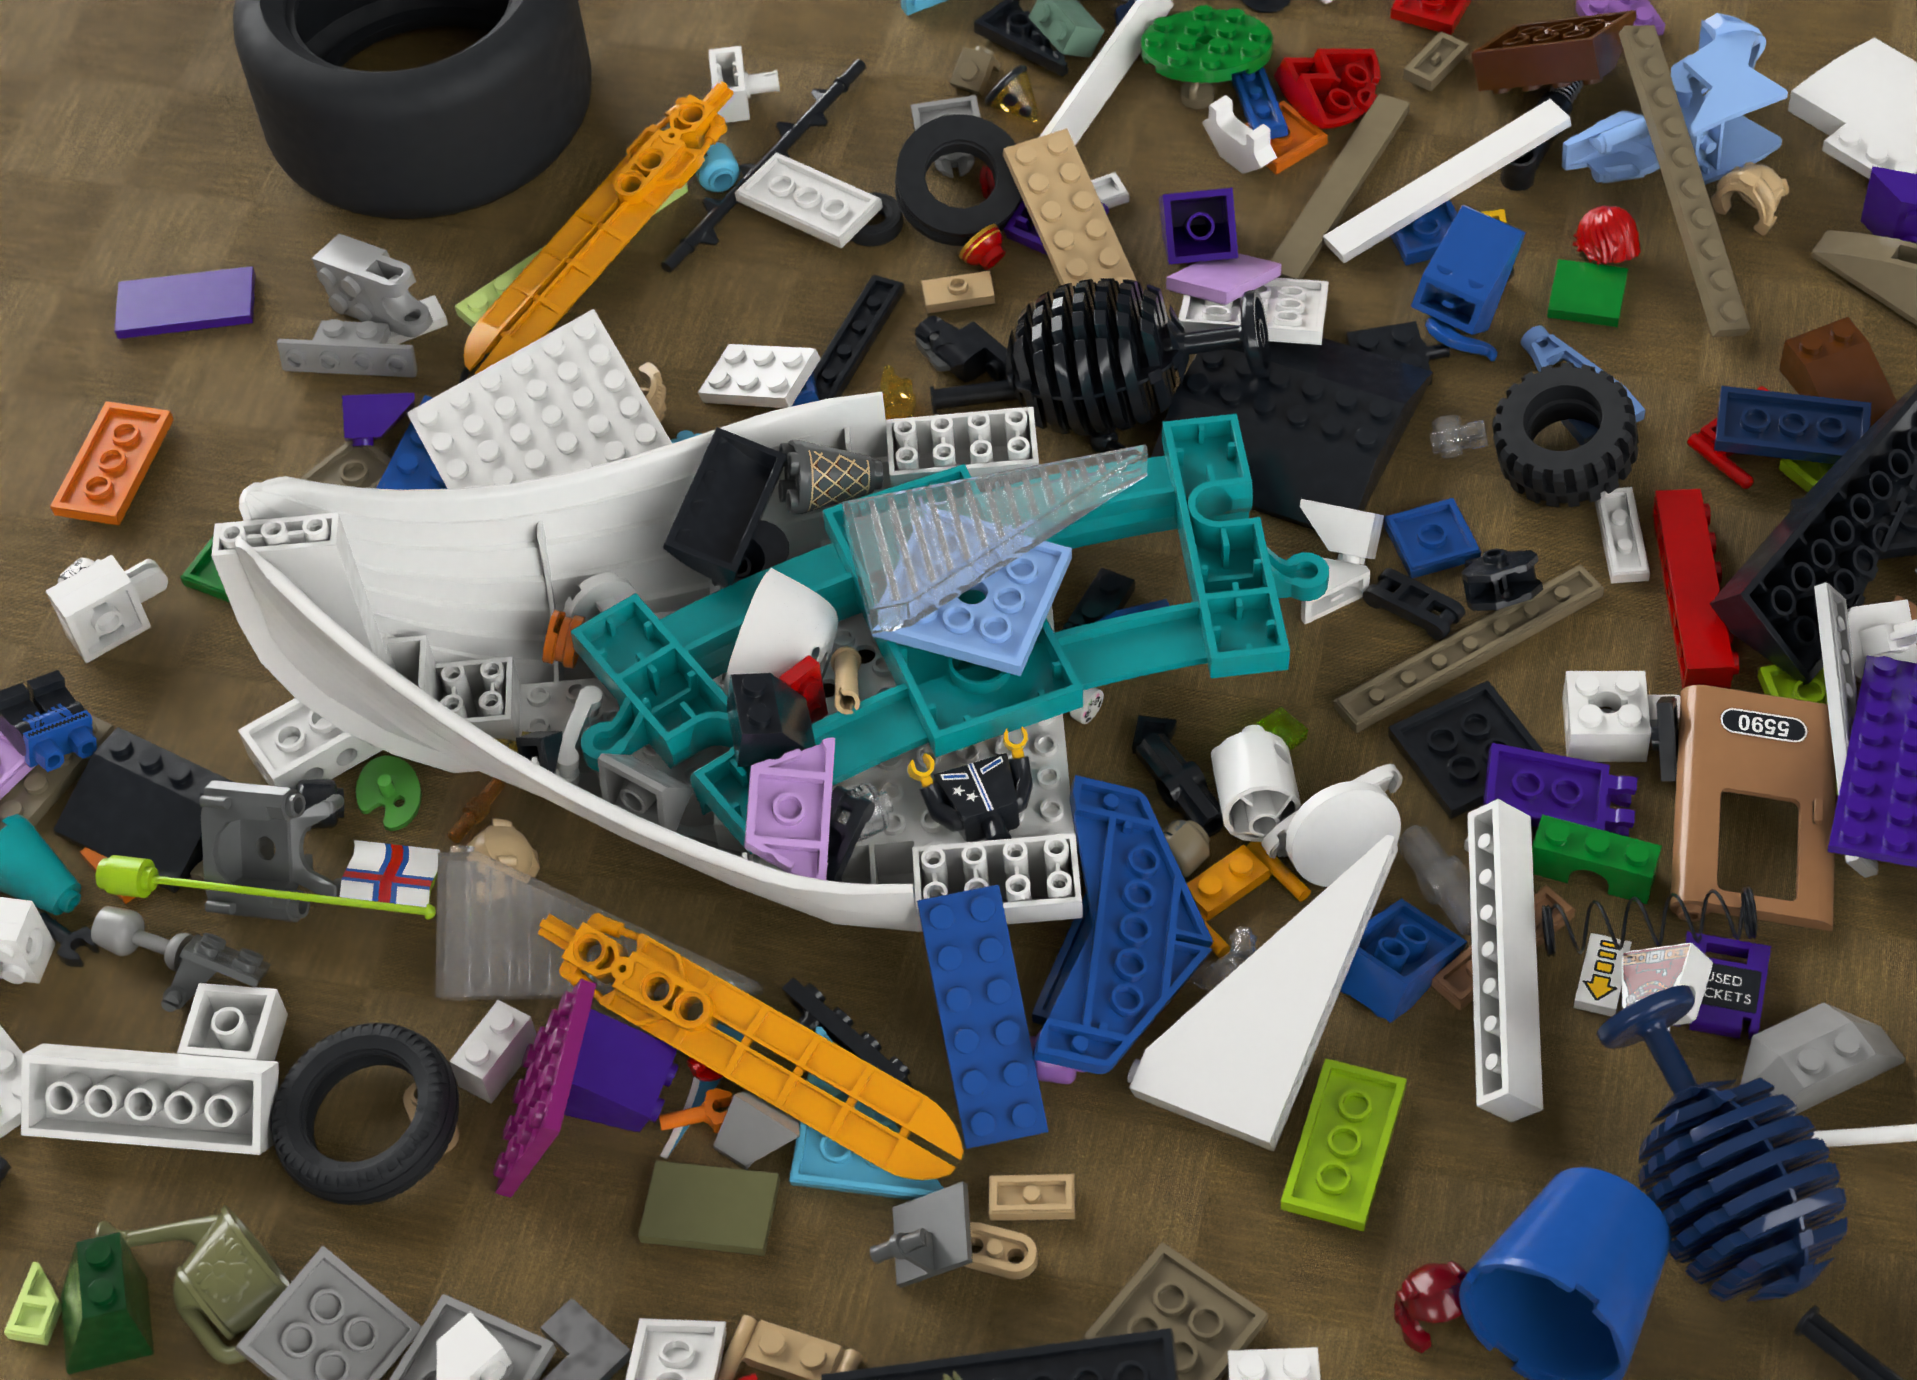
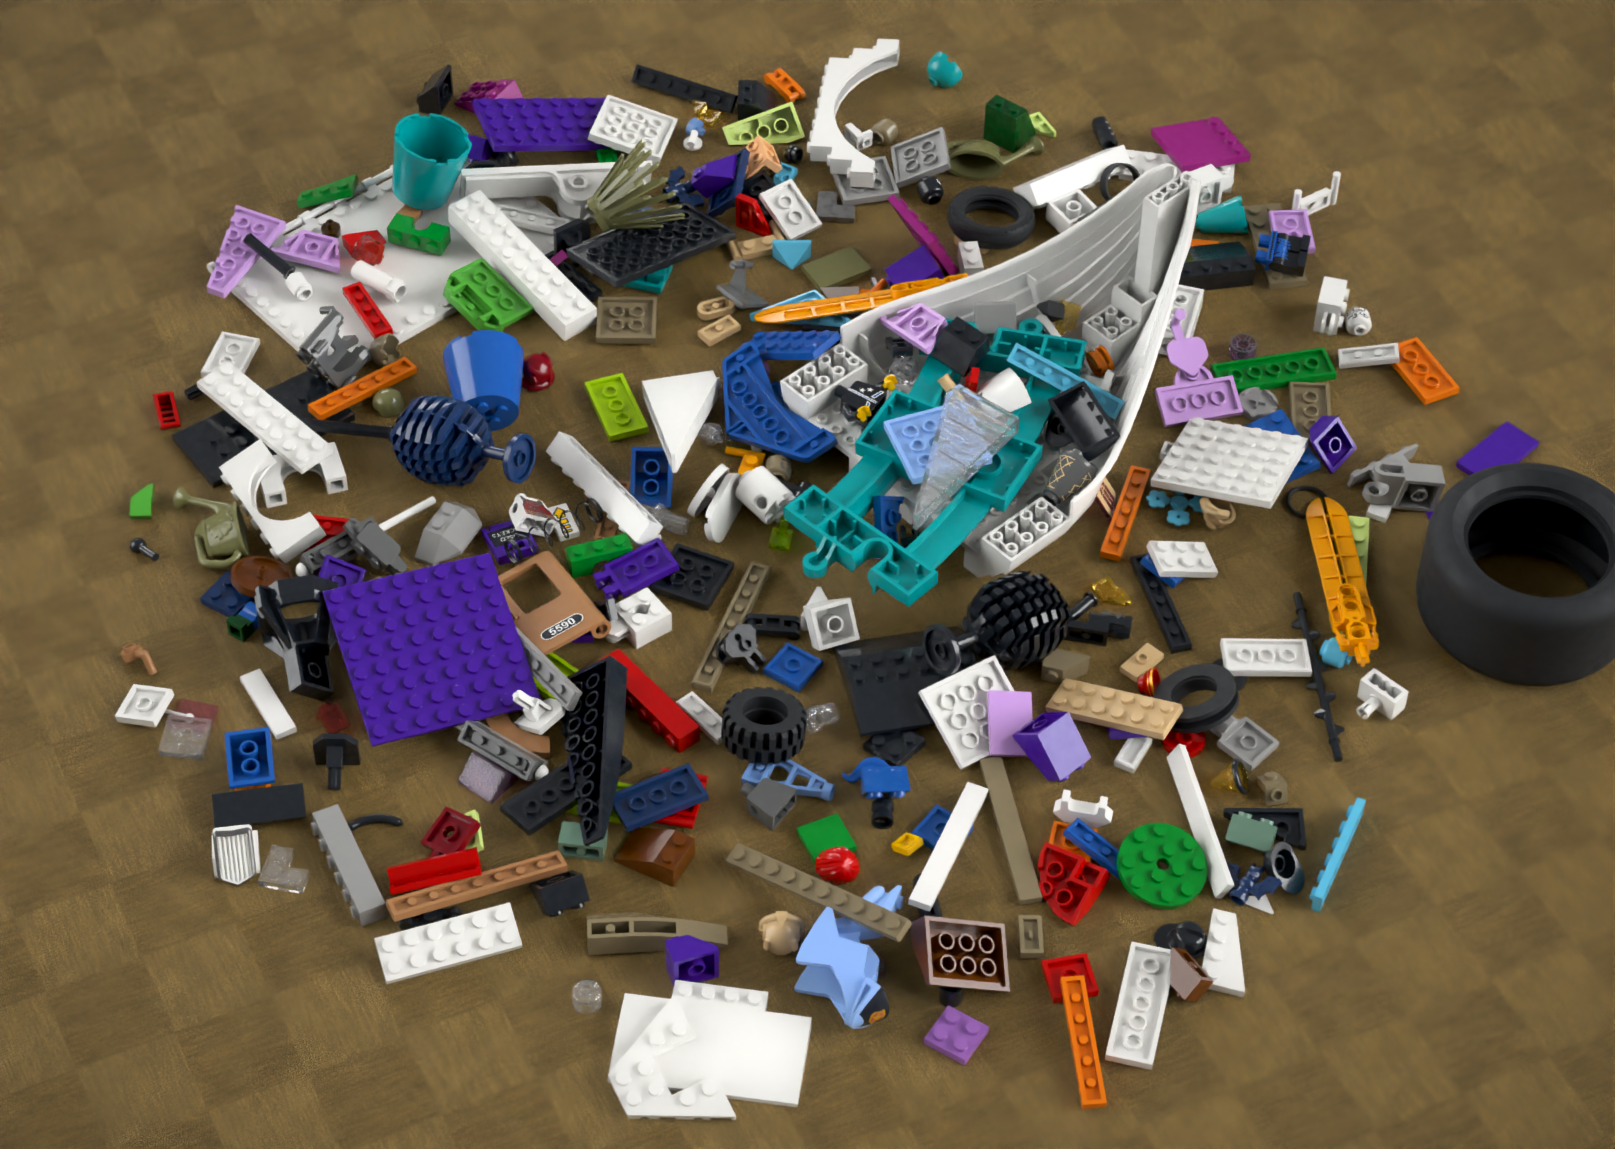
camera: 135 degrees right, 5 degrees down
none -> dark grey torso [740,778,797,831]
none -> medium azure slope [772,240,811,270]
none -> black head [916,176,944,205]
none -> medium azure plate [1006,342,1125,419]
none -> black tyre [1100,163,1140,201]
none -> white tile [1338,343,1400,369]

